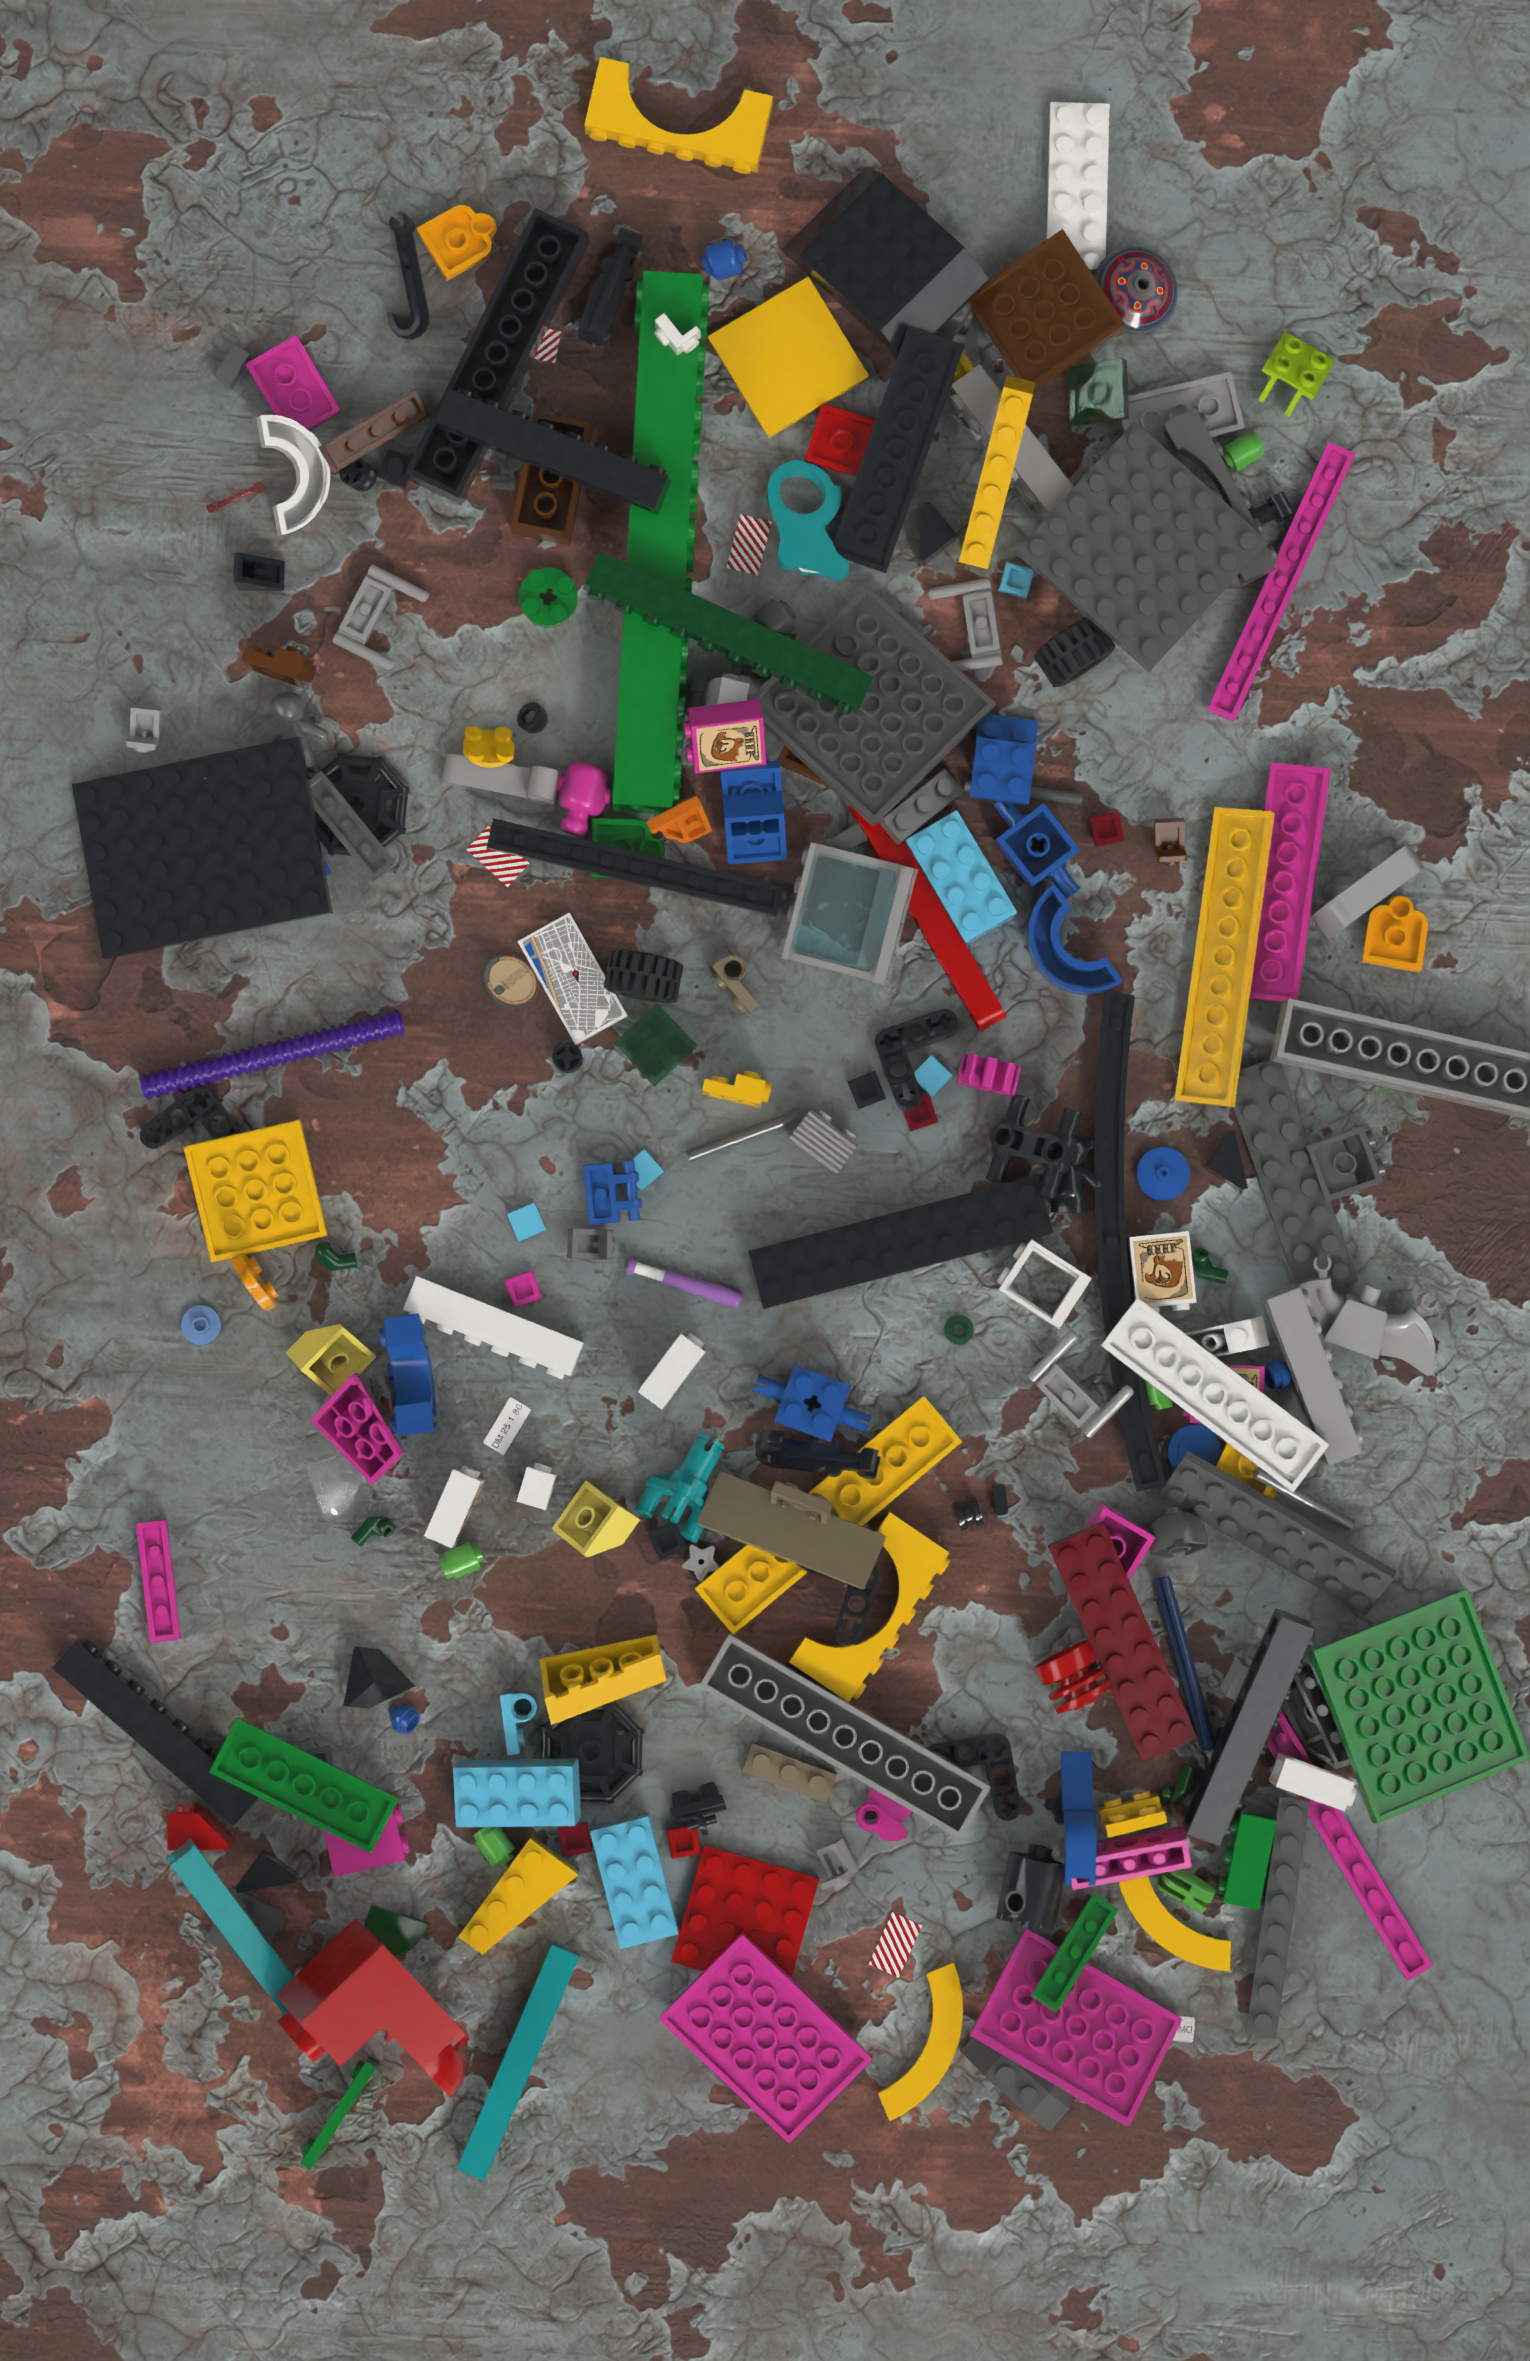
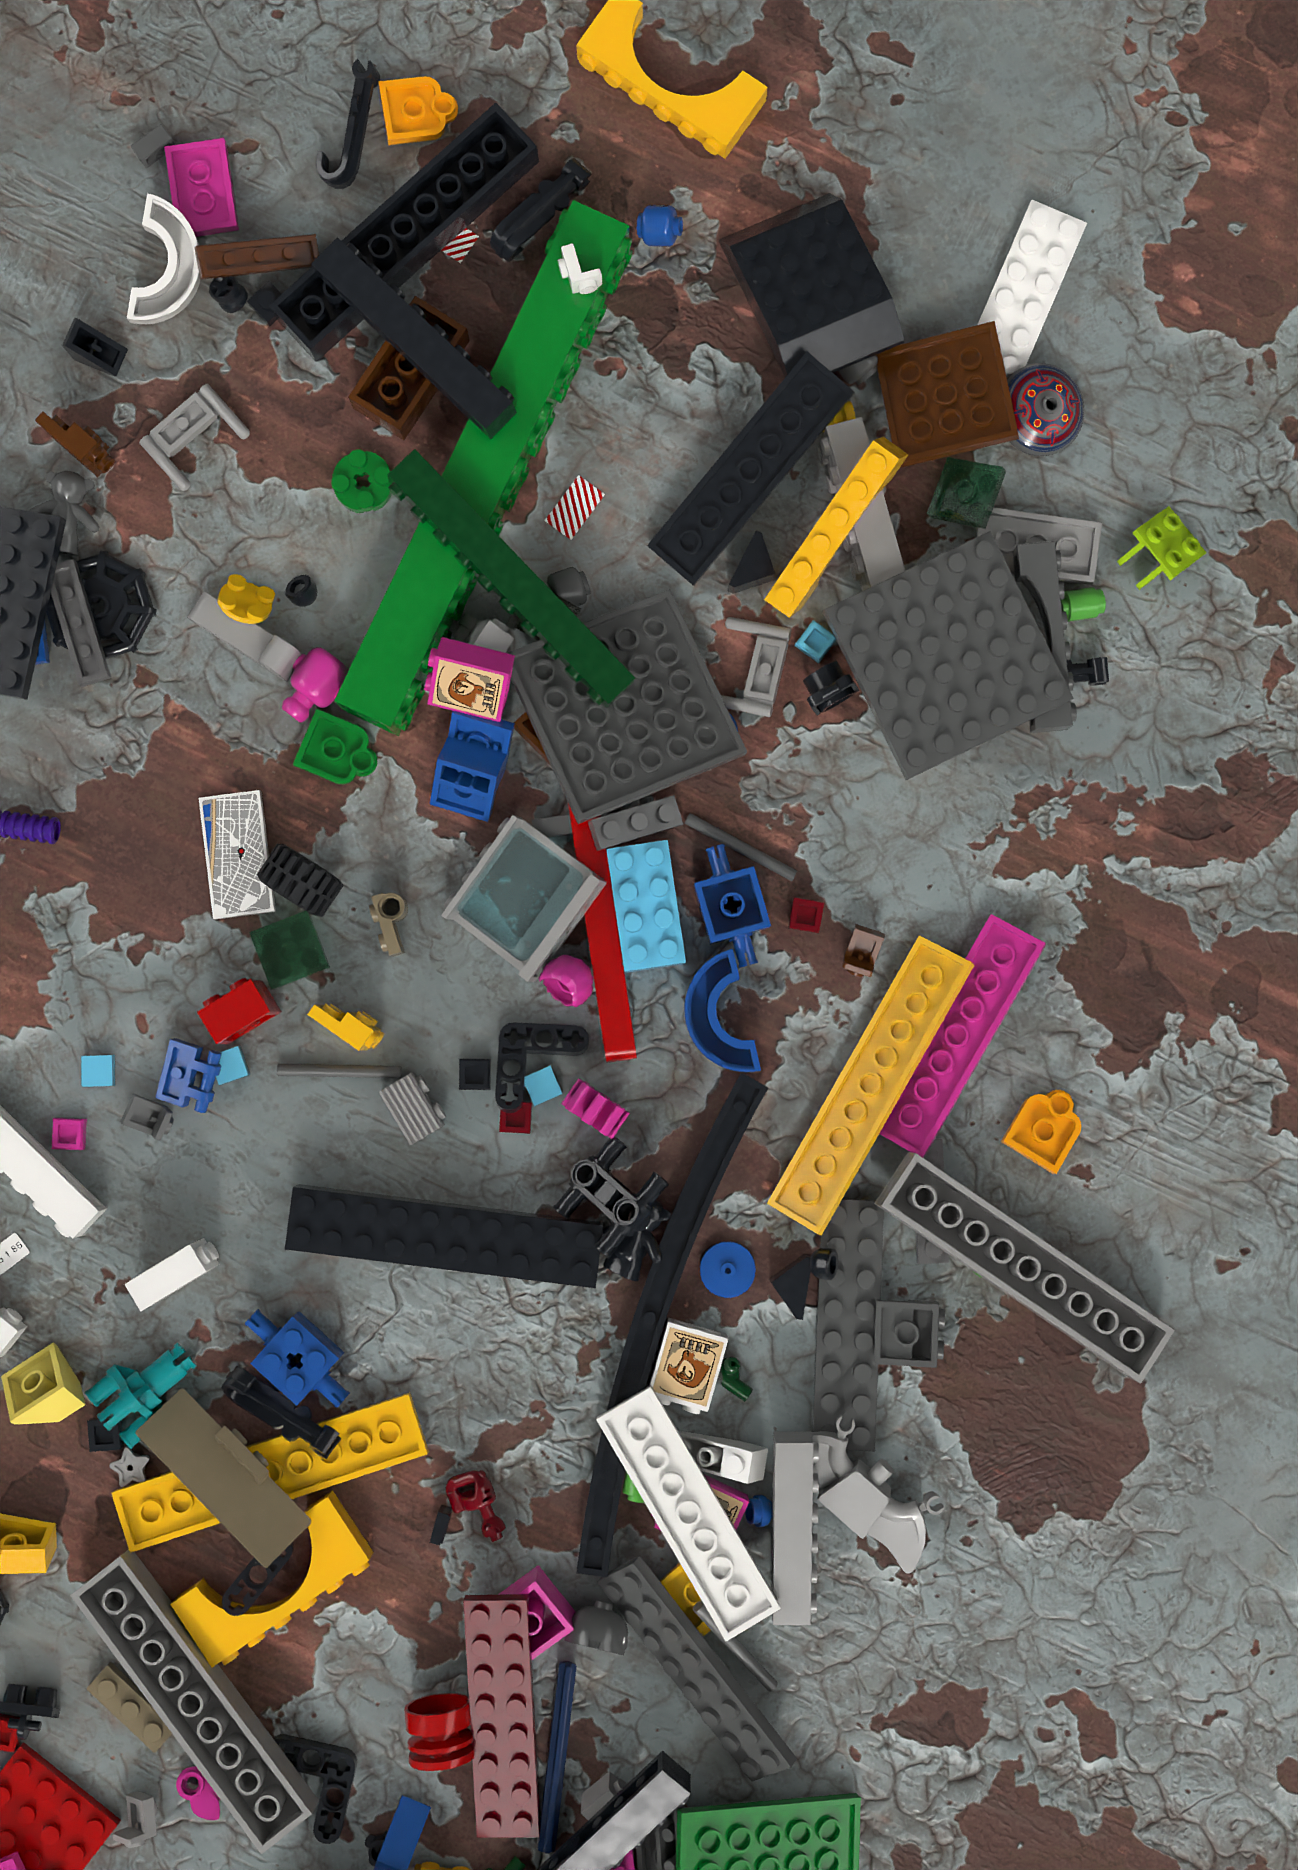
camera: 25 degrees right, 0 degrees up
clear red hinge [206,482,265,513] -> none
sticker [466,826,530,887] -> none
piece [481,954,539,1009] -> none
black plate [486,818,783,917] -> none
black wheel [552,1042,583,1073] -> none
medium lavender piece [626,1257,743,1308] -> none
orange wing [646,795,712,844] -> none
yellow tile [707,276,869,439] -> none
teal animal [765,460,849,582] -> none
red plate [805,404,876,478] -> none
clear green plate [944,1315,974,1345] -> none
black wheel [952,1496,984,1531] -> none
blue bracket [969,714,1038,805] -> none
white window [996,1239,1092,1329] -> none
light grey plate [1027,1330,1134,1438] -> none
black tyre [1034,617,1116,687] -> none
blue piece [1167,1425,1222,1469] -> none
dark pink plate [1206,442,1355,723] -> none
light grey beam [1311,844,1425,940] -> none
none -> red brick [197,977,282,1044]
none -> dark red piece [445,1470,506,1542]
none -> dark pink hair [538,955,594,1007]
none -> black piece [803,661,860,716]
none -> black piece [809,1248,838,1280]

